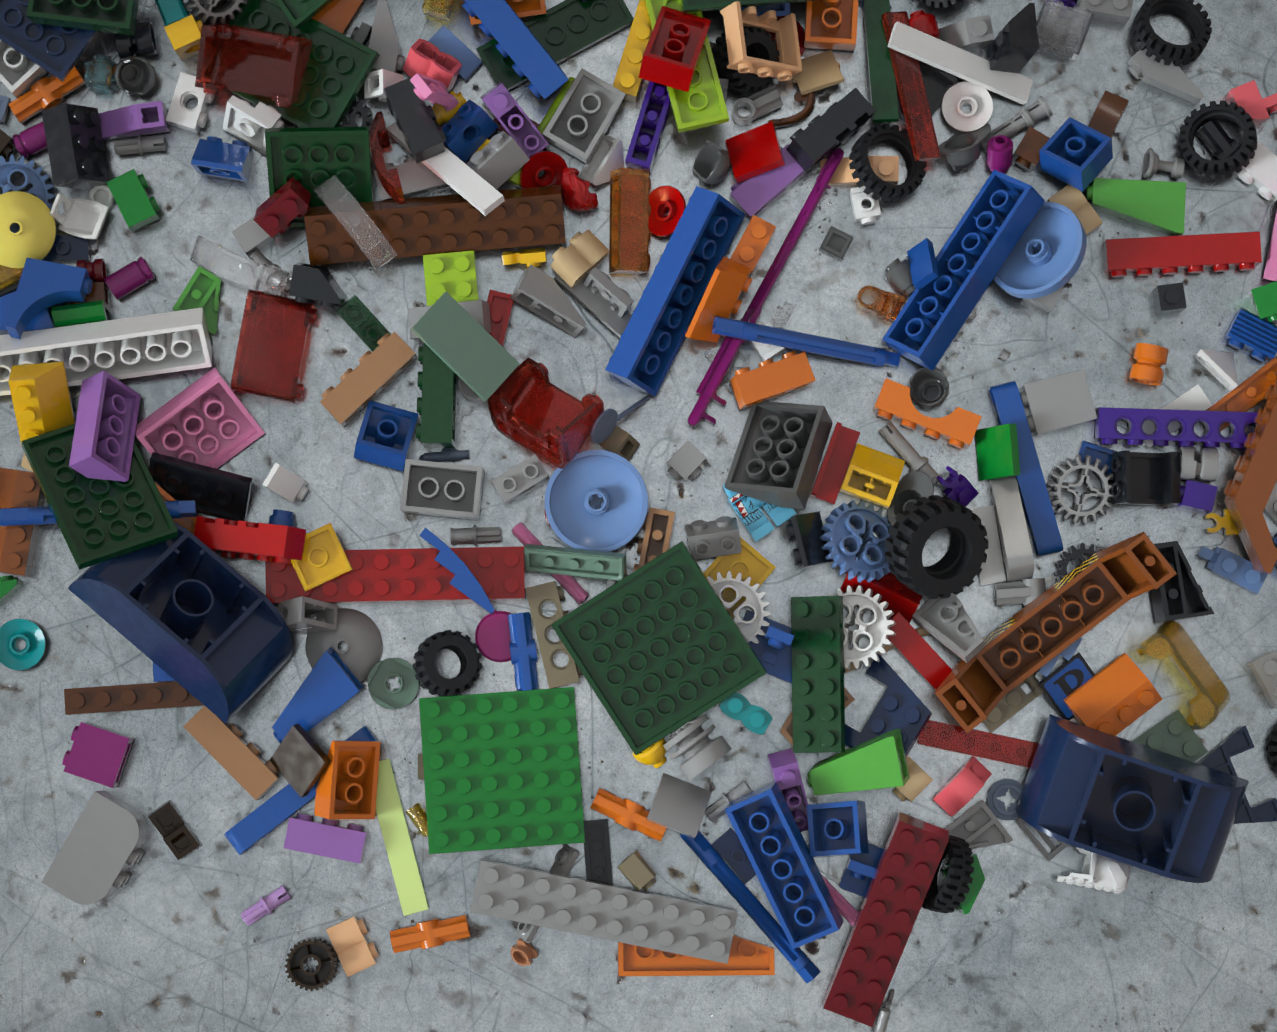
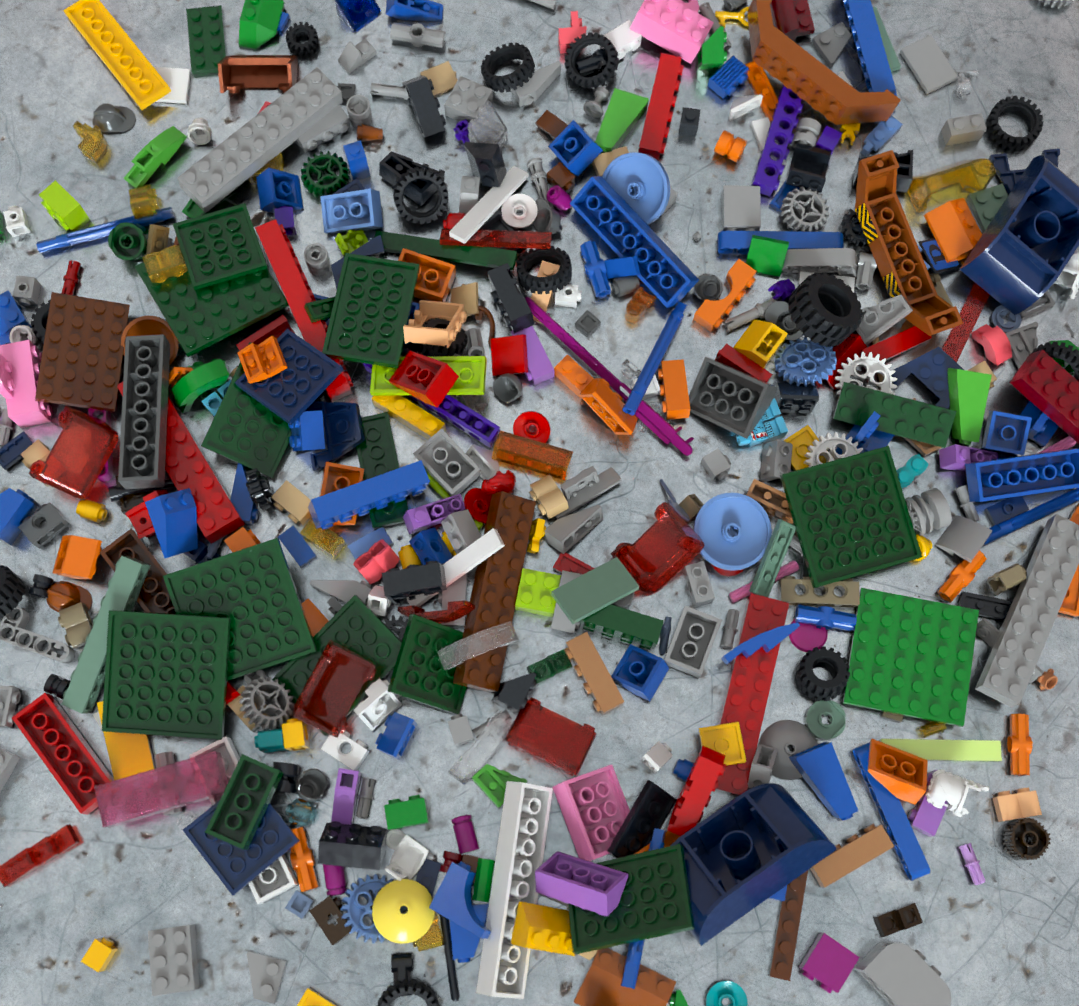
camera: 80 degrees left, 10 degrees down
dark red brick [254,177,311,238] -> none
dark brown tile [270,723,331,797] -> none
bright pink plate [410,73,459,111] -> none
blue brick [605,186,746,397] -> none
none -> blue piece [580,241,611,298]
none -> white helmet [926,769,989,817]

